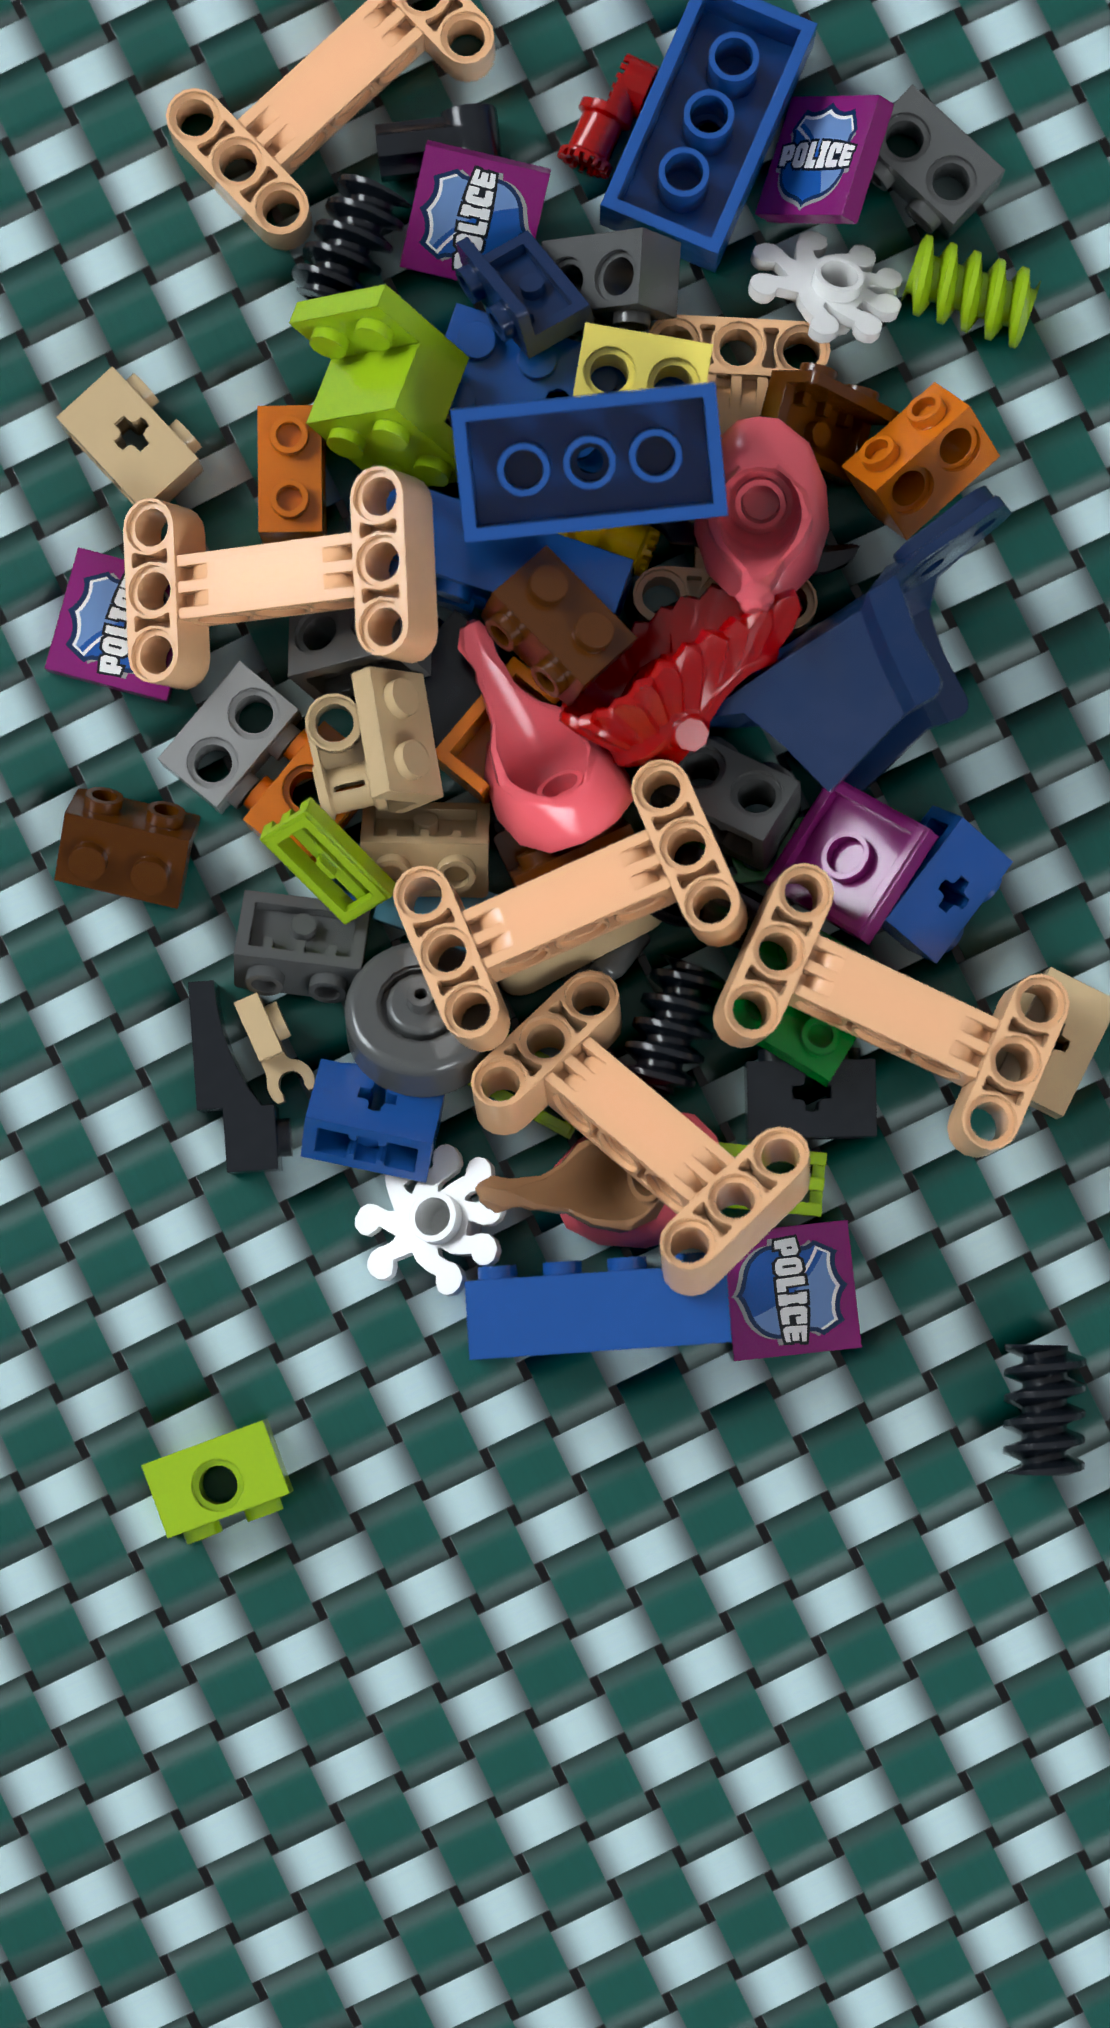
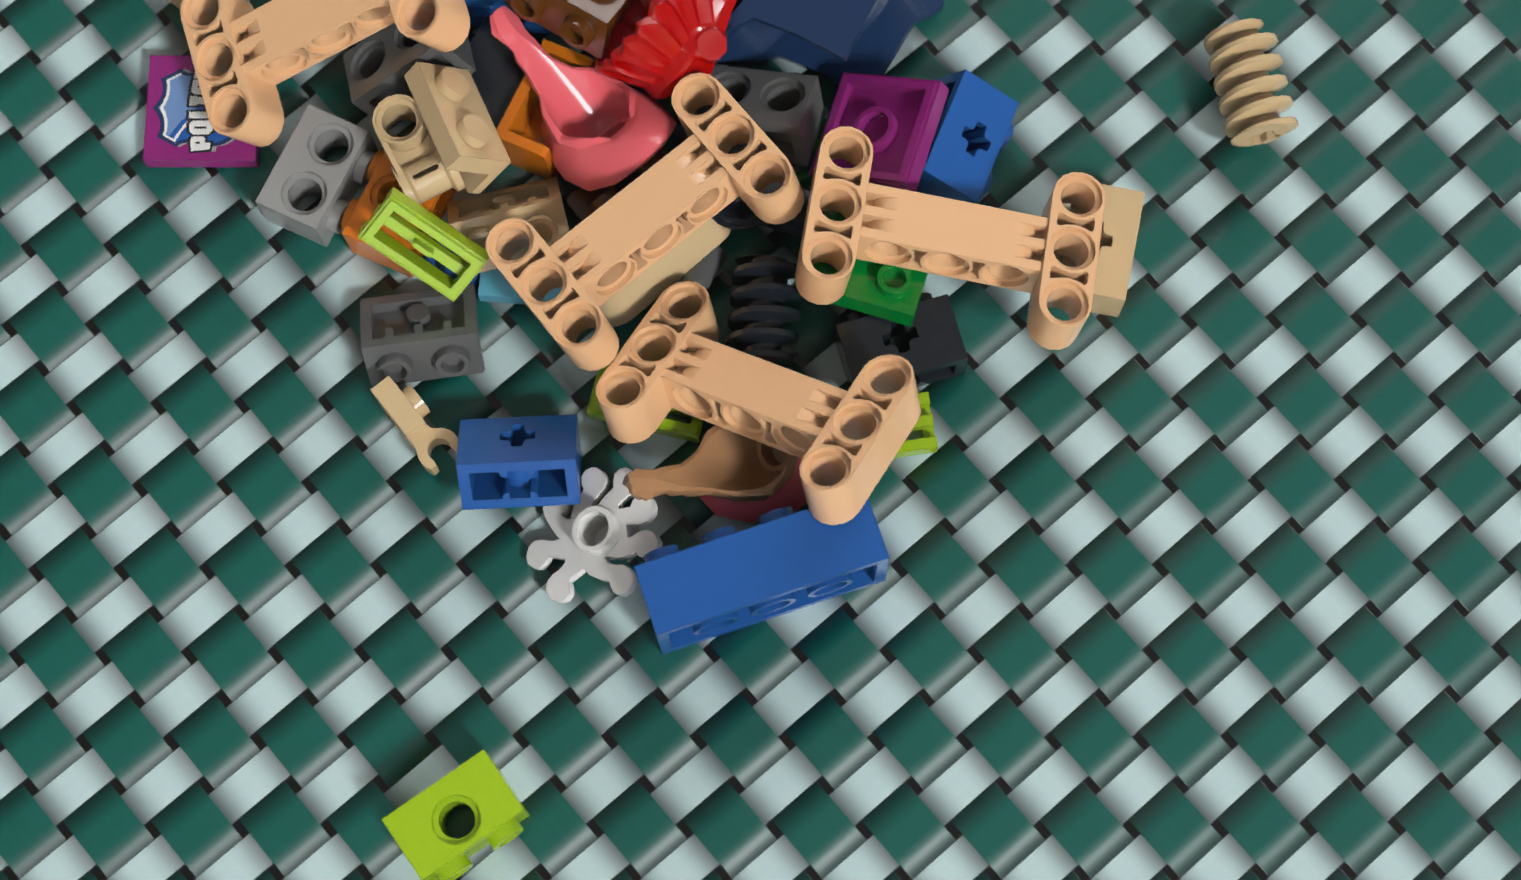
camera: 15 degrees left, 10 degrees down
reddish brown bracket [54,787,201,909] -> none
black slope [188,980,293,1175] -> none
dark grey wheel [345,942,495,1097] -> none
tile [727,1220,862,1361] -> none
black piece [1003,1344,1086,1476] -> none

